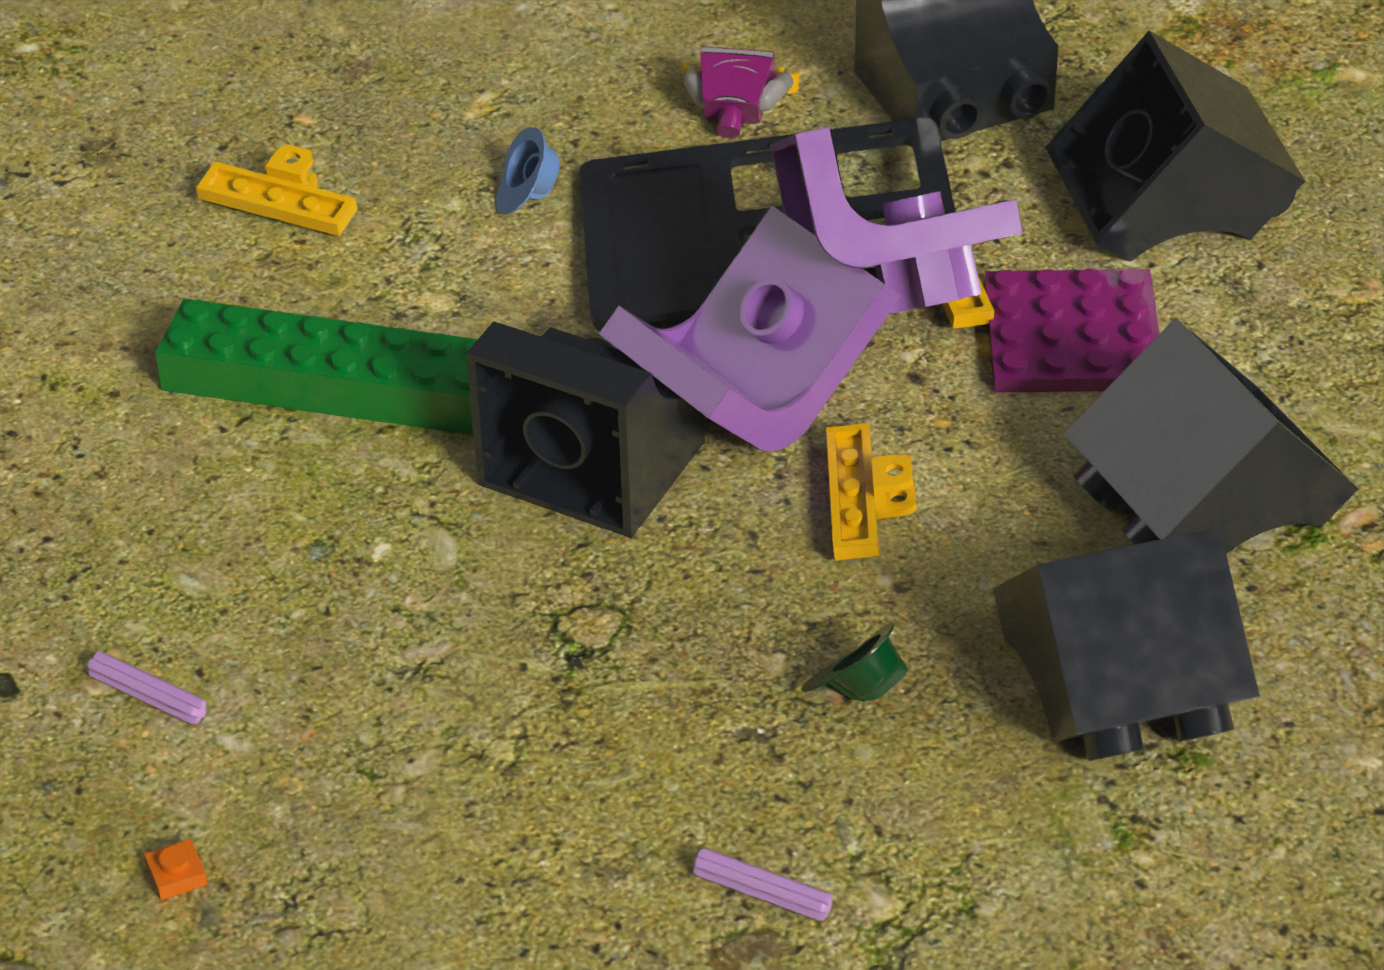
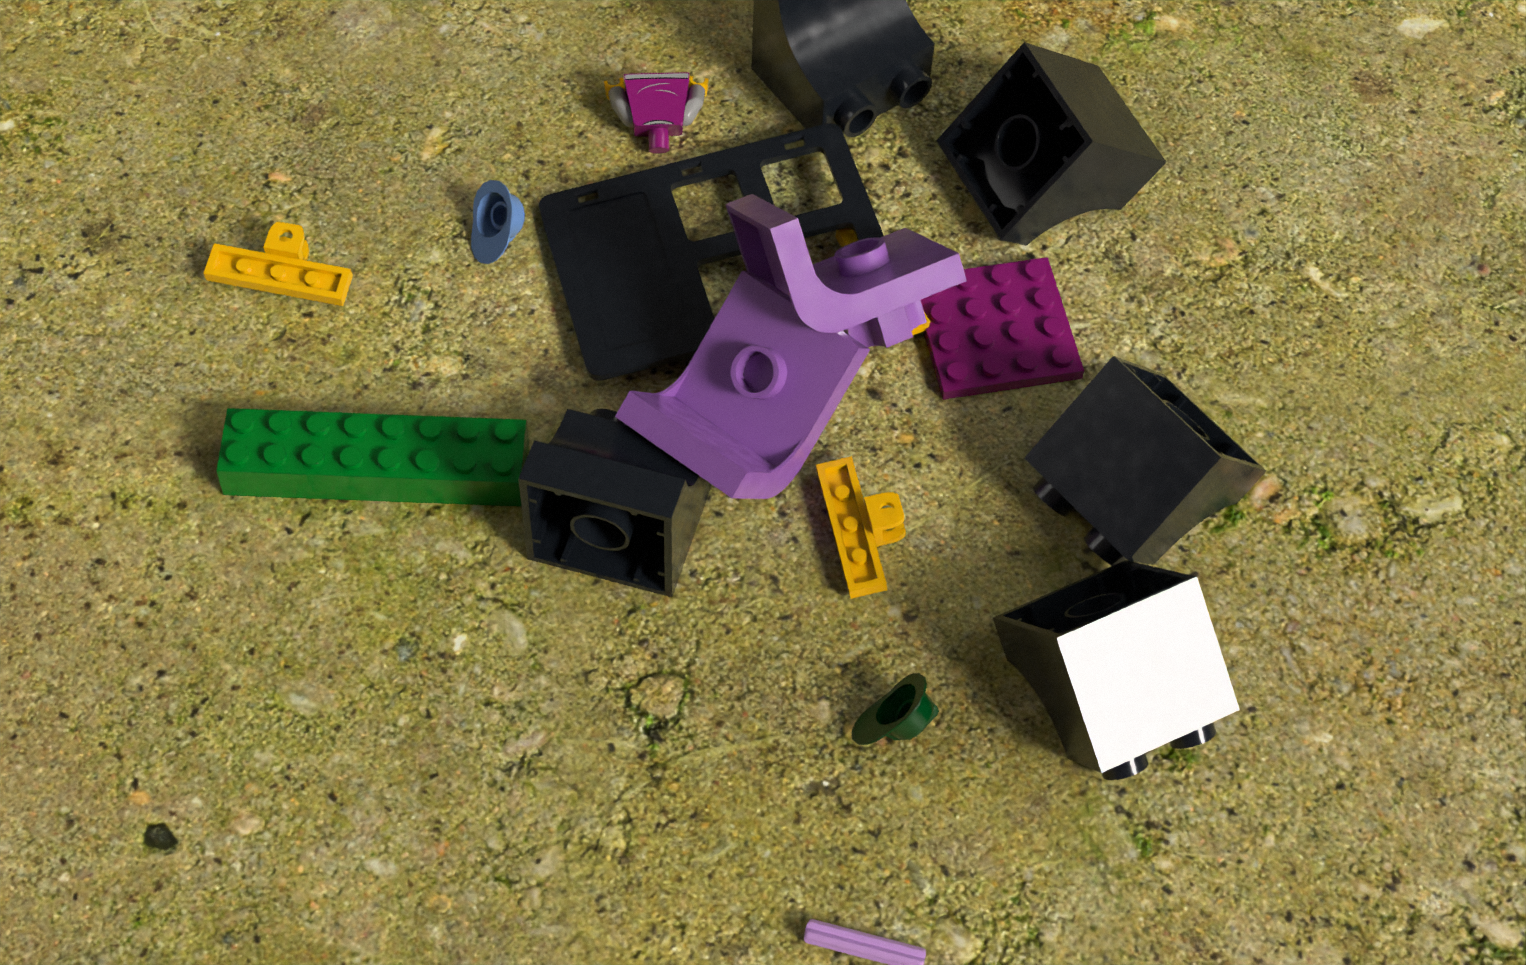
camera: 15 degrees left, 15 degrees up
lavender axle [87,651,207,725] -> none

